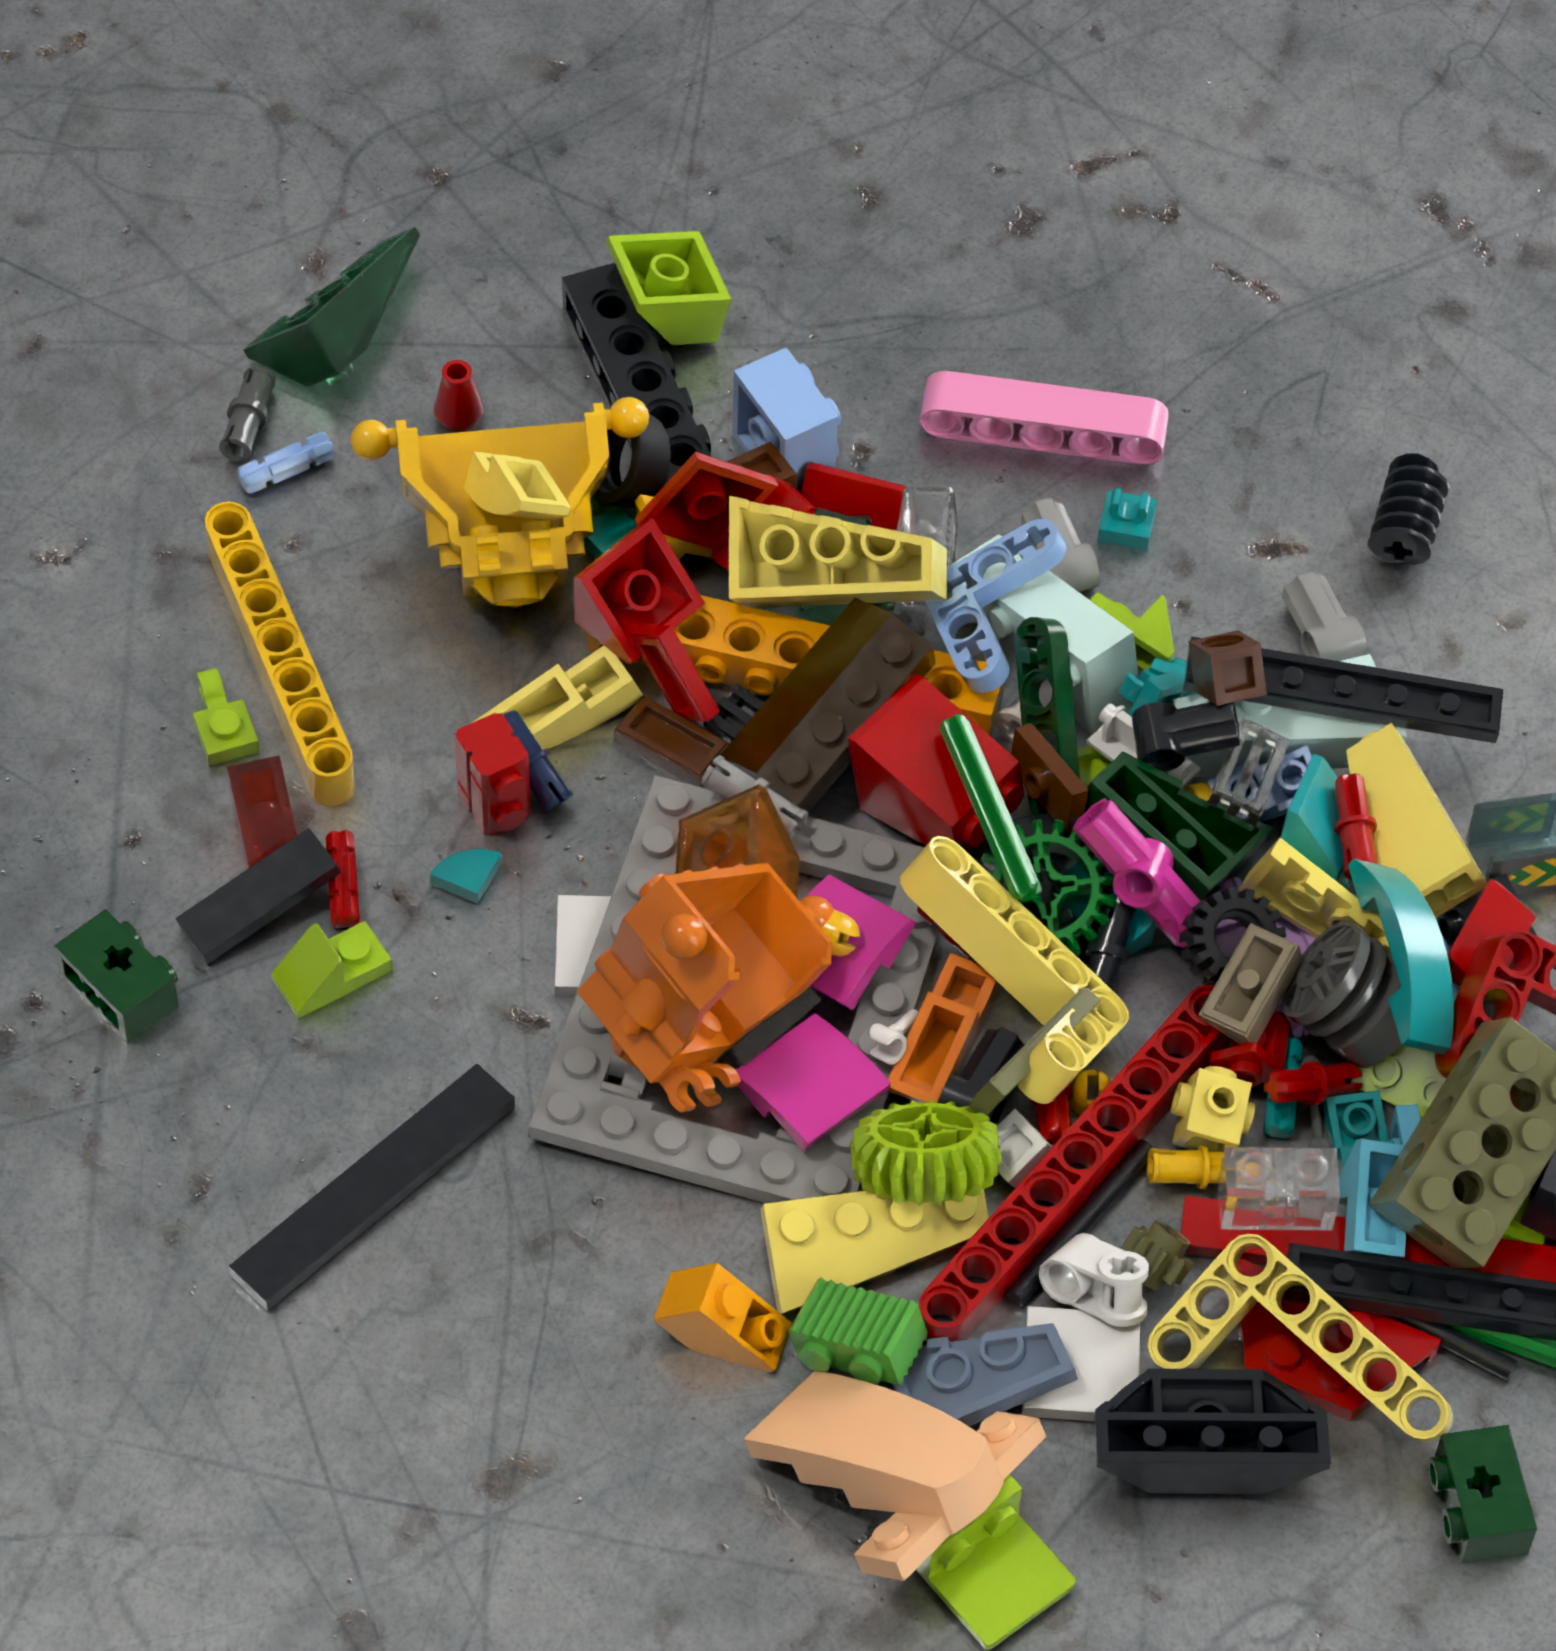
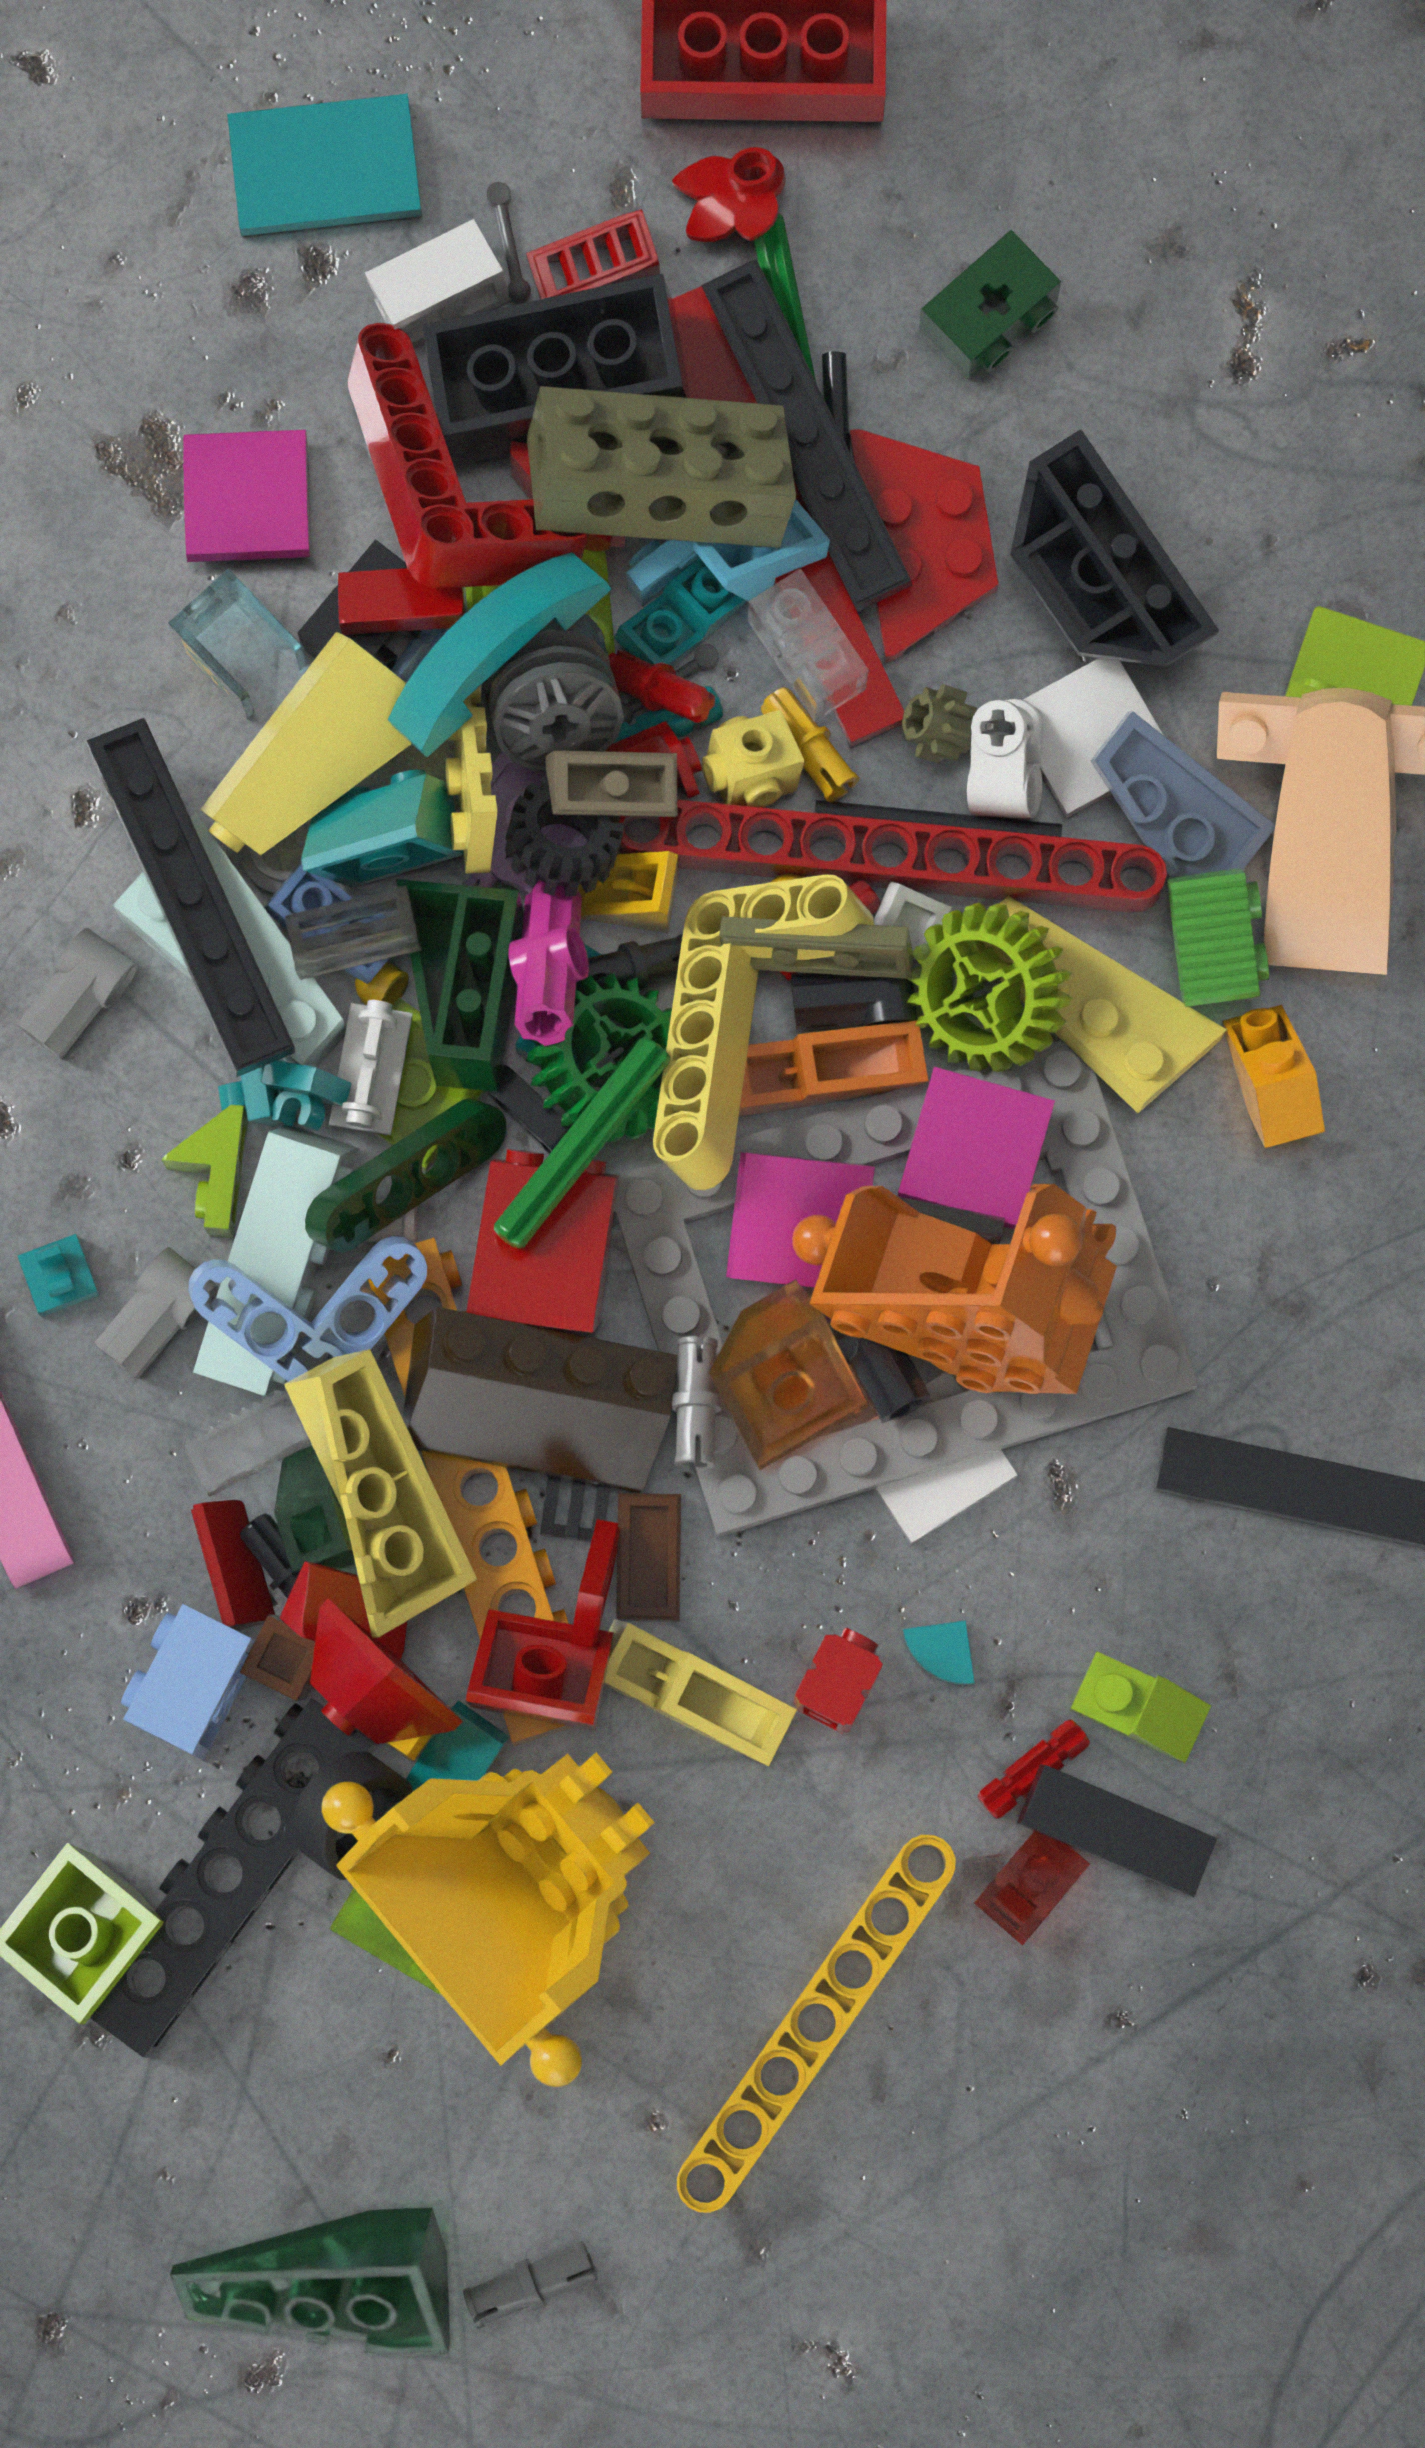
camera: 120 degrees left, 25 degrees up
dark green brick [54,909,178,1043] -> none
lime plate [193,667,259,766] -> none
light blue axle [237,432,334,494] -> none
red cone [434,360,484,432] -> none
light yellow slope [464,451,571,520] -> none
dark blue axle [504,710,573,813] -> none
yellow hinge [822,910,860,957] -> none
white hand [869,1009,918,1065] -> none
reddish brown plate [1011,723,1089,834] -> none
black piece [1132,702,1242,772] -> none
light yellow beam [1148,1233,1453,1443] -> none
reddish brown brick [1188,630,1267,706] -> none
red axle [1334,773,1378,880] -> none
none -> yellow slope [578,851,679,933]

